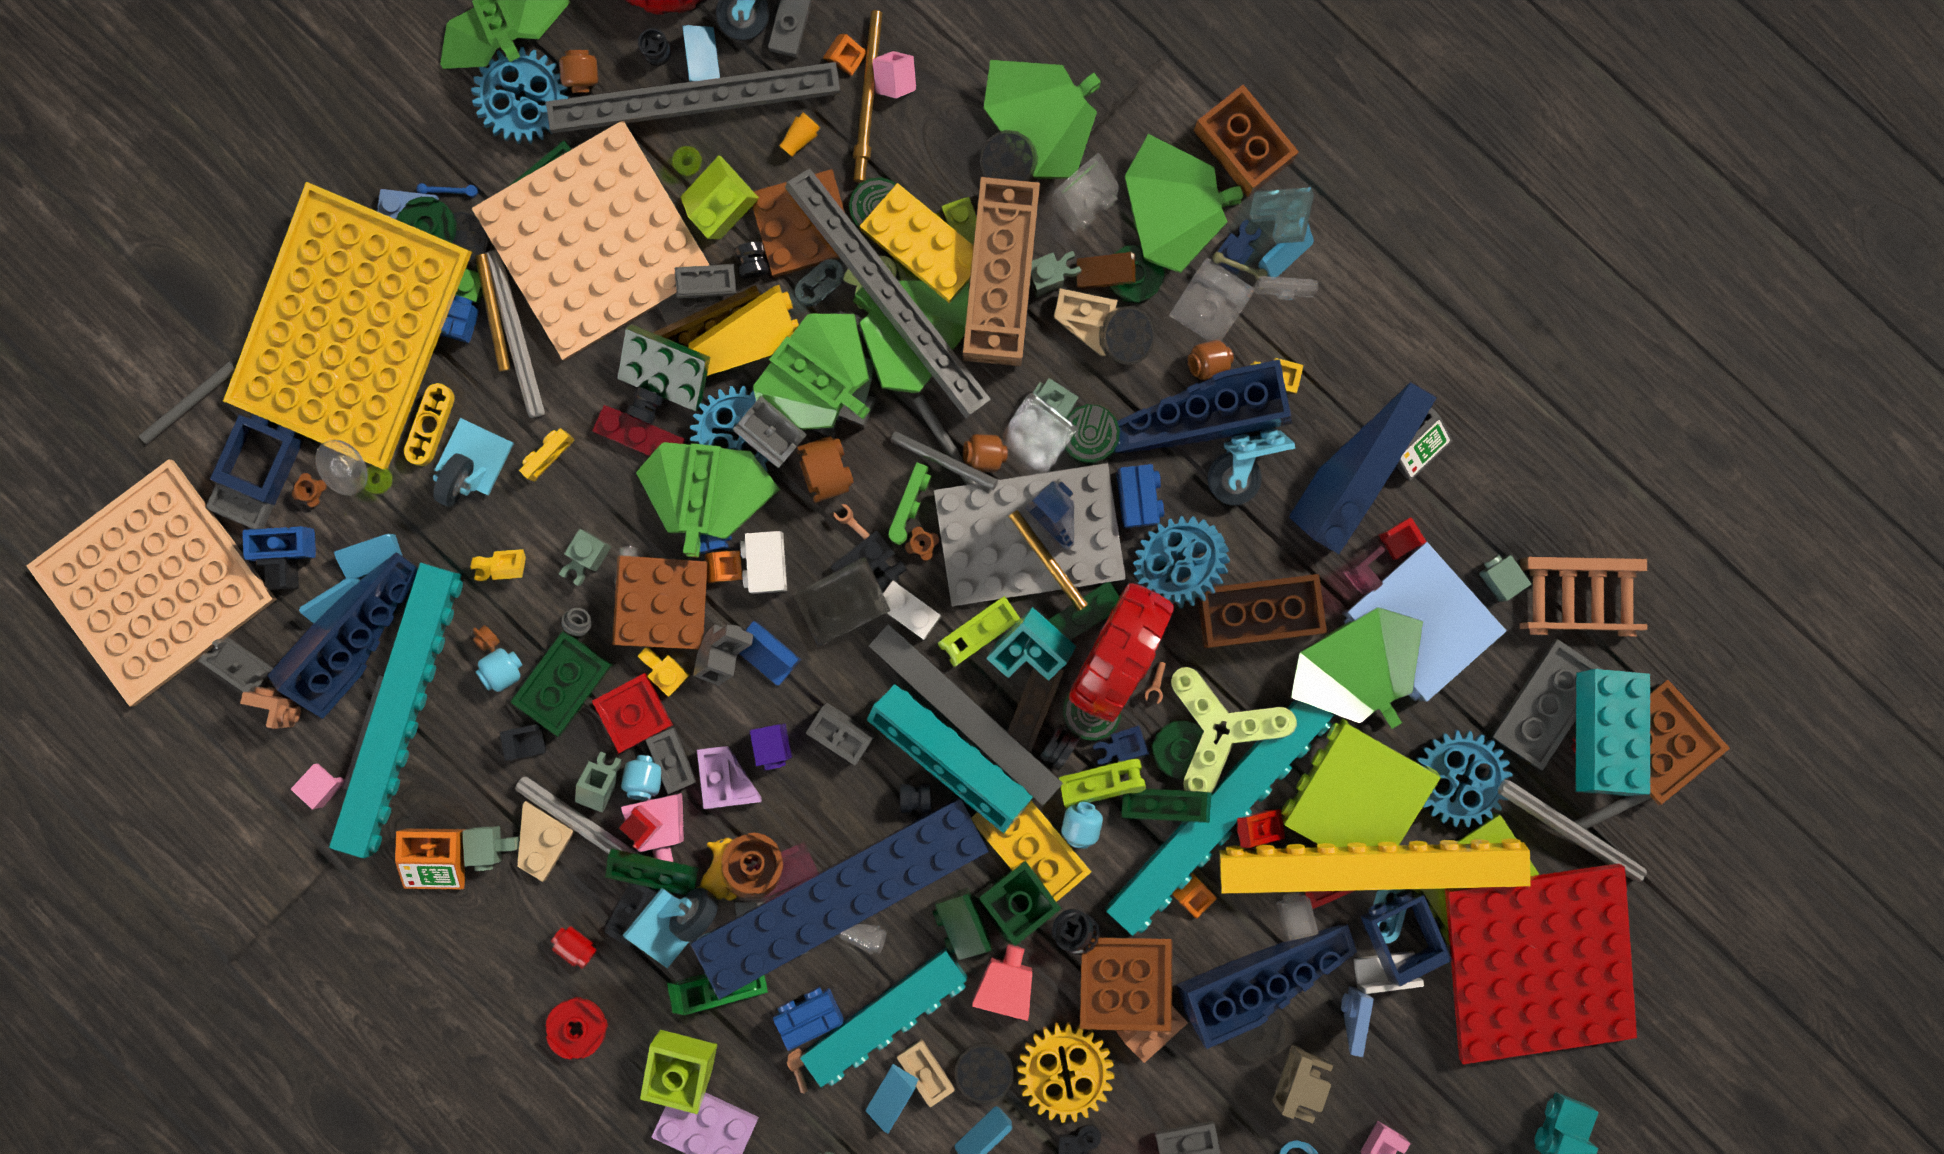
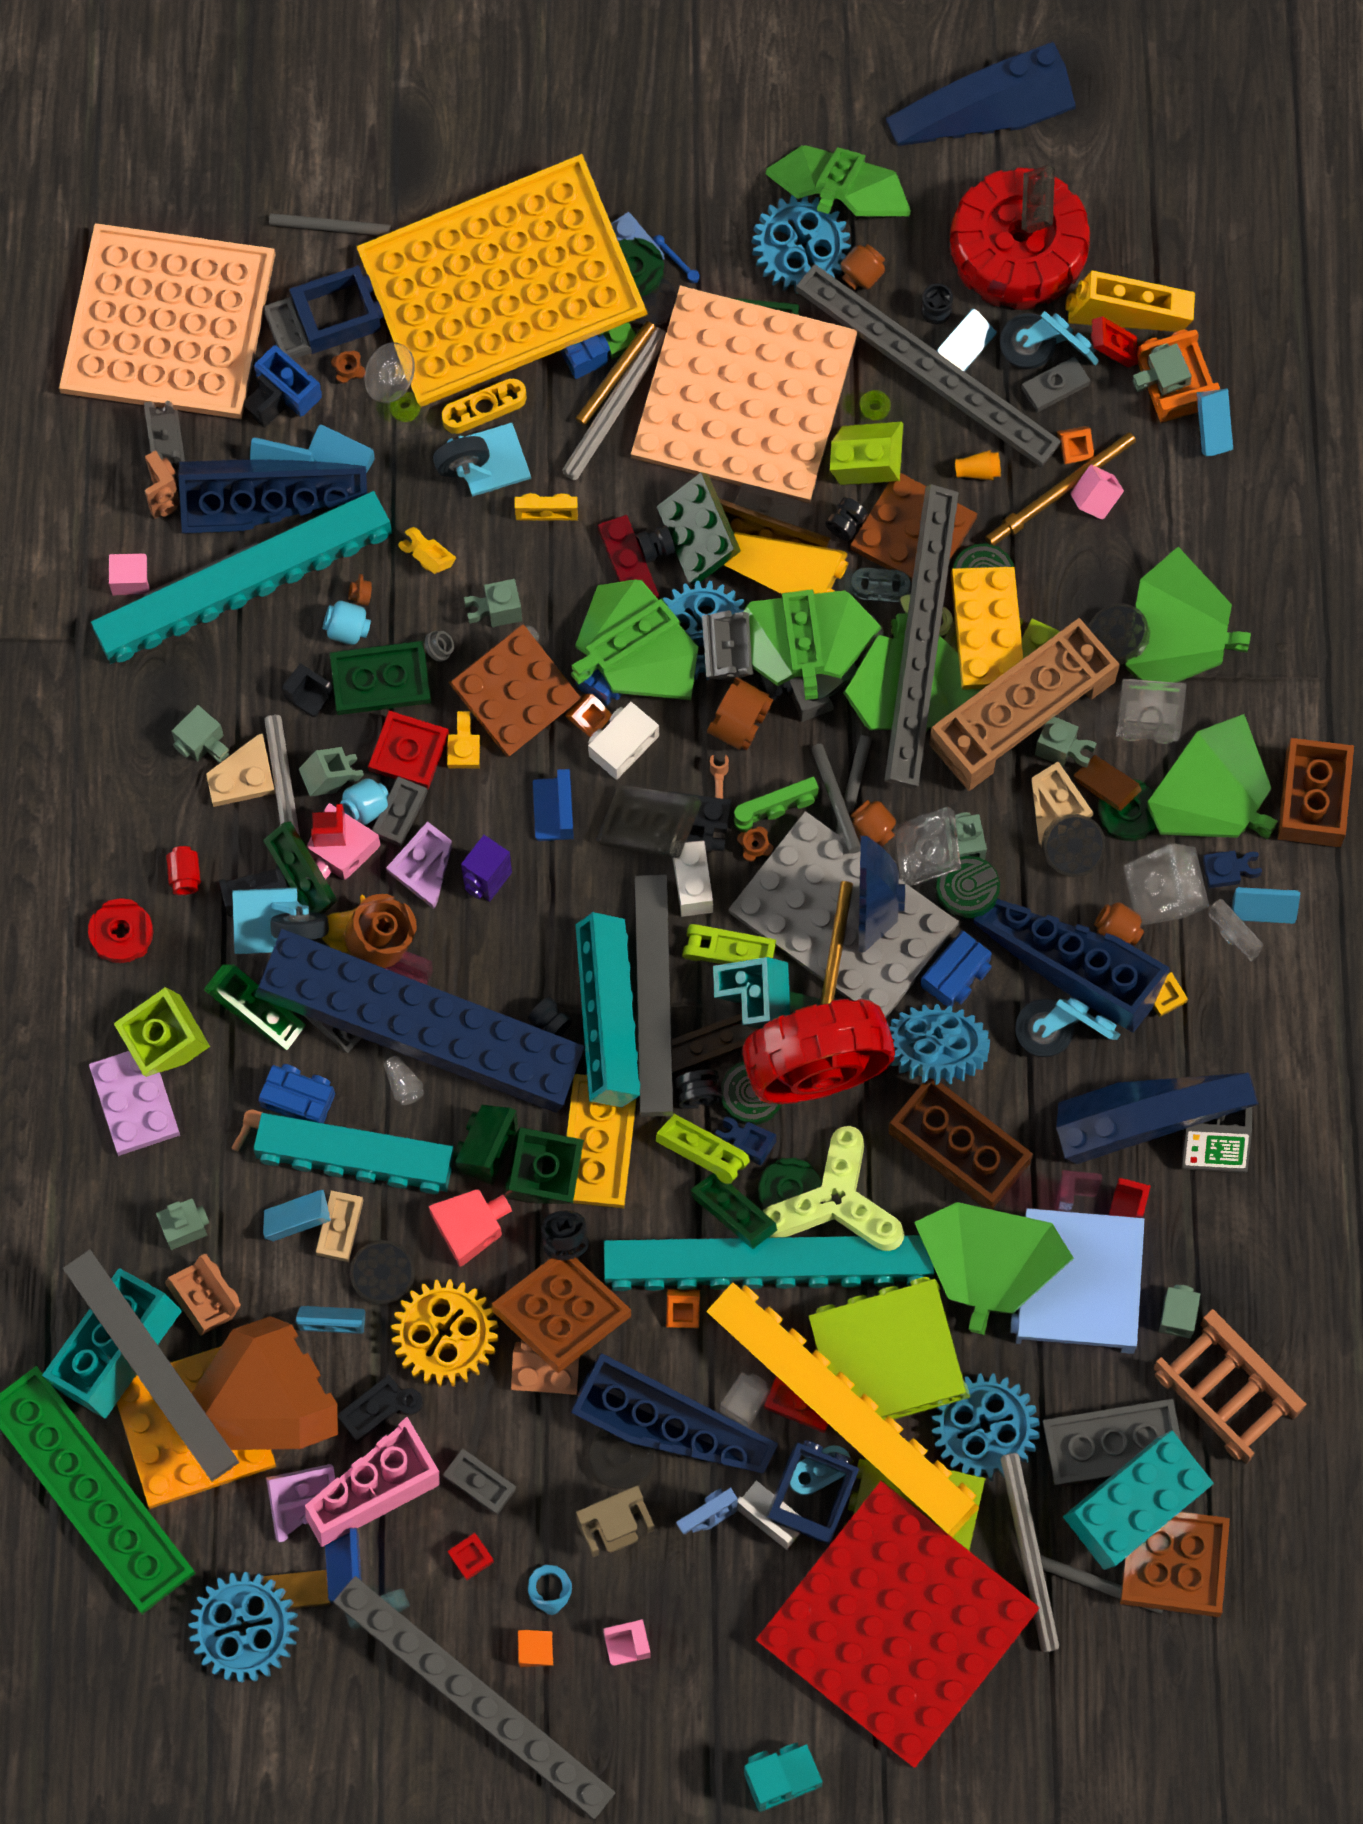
camera: 45 degrees right, 15 degrees down
orange slope [395,828,466,889] -> none
dark grey plate [675,264,736,299] -> none
dark grey brick [693,624,753,685] -> none
dark grey hinge [806,703,876,765] -> none
medium azure head [1062,802,1103,849] -> none
nougat hand [1144,662,1166,704] -> none
olive hinge [1212,252,1267,280] -> none
red plate [1237,809,1285,848] -> none
clear light blue plate [1250,187,1314,244] -> none

